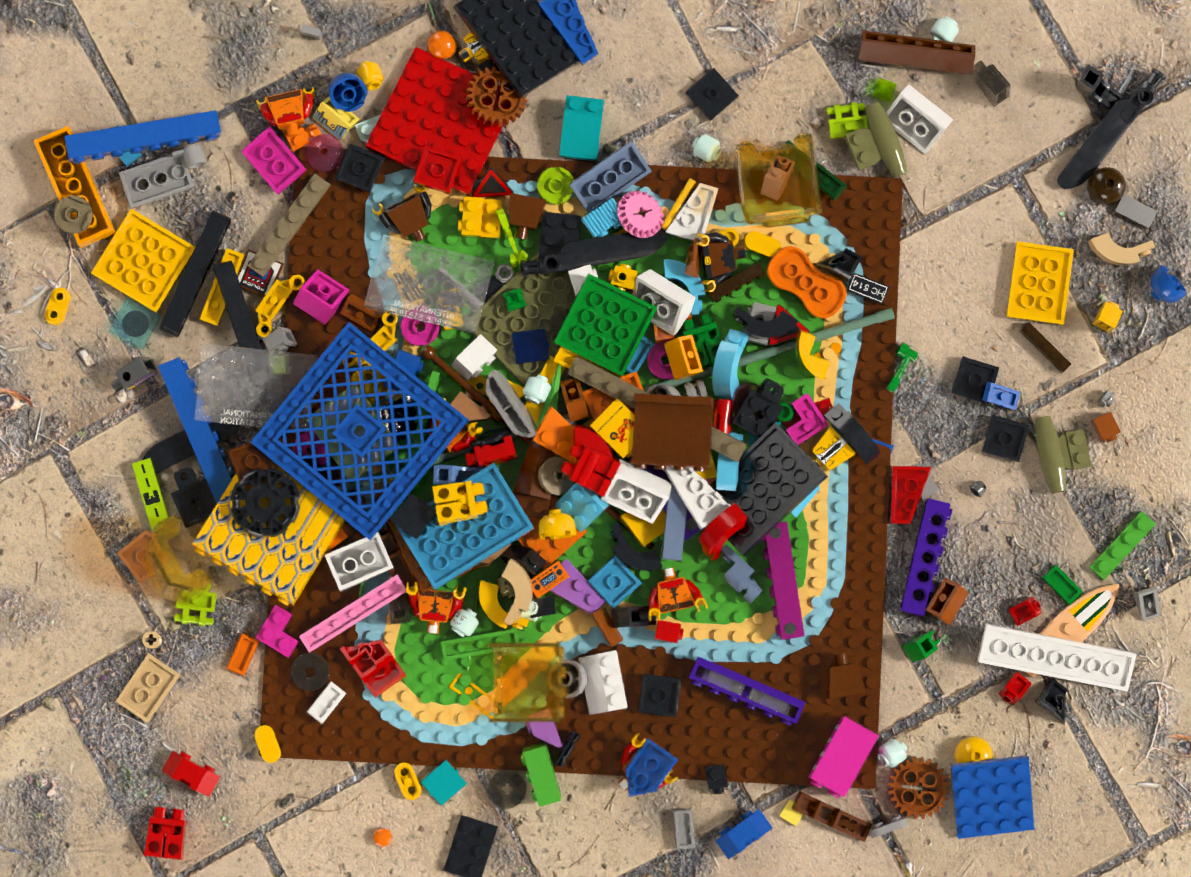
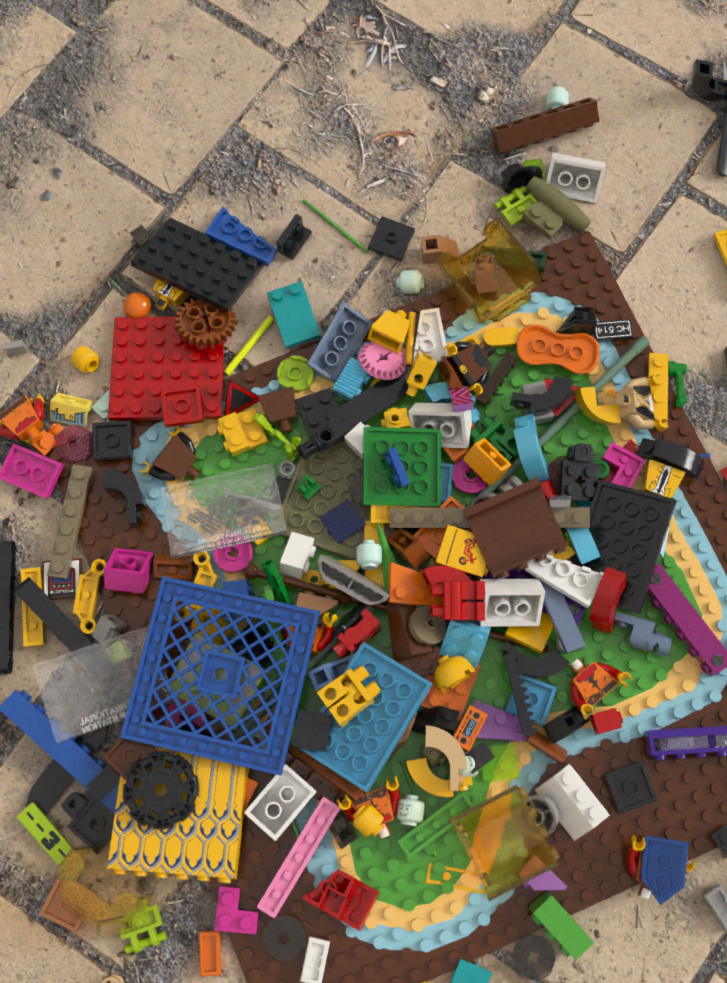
camera: 20 degrees left, 10 degrees down
blue cylinder [329,73,368,112] -> none
black axle [554,731,580,767] -> none
clear smoke torso [973,60,1011,107] -> none
none -> black piece [87,765,120,800]
none -> black arch [103,469,147,528]
none -> neon yellow bar [224,315,274,376]
none -> green pin [261,559,293,605]
none -> black bracket [276,214,312,260]
none -> bright green piece [302,199,368,253]
none -> yellow head [352,805,384,837]
none -> yellow torso [367,310,410,354]
none -> blue plate [384,447,410,489]
none -> yellow torso [404,350,437,397]
none -> medium nougat slope [420,235,459,263]
none -> medium lavender tile [448,386,474,412]
none -> clear neon green piece [482,743,520,782]
none -> black piece [501,163,543,193]
none -> black gear [504,653,538,737]
none -> light grey tile [550,495,571,508]
none -> torso [615,373,669,432]
none -> yellow plate [647,353,668,426]

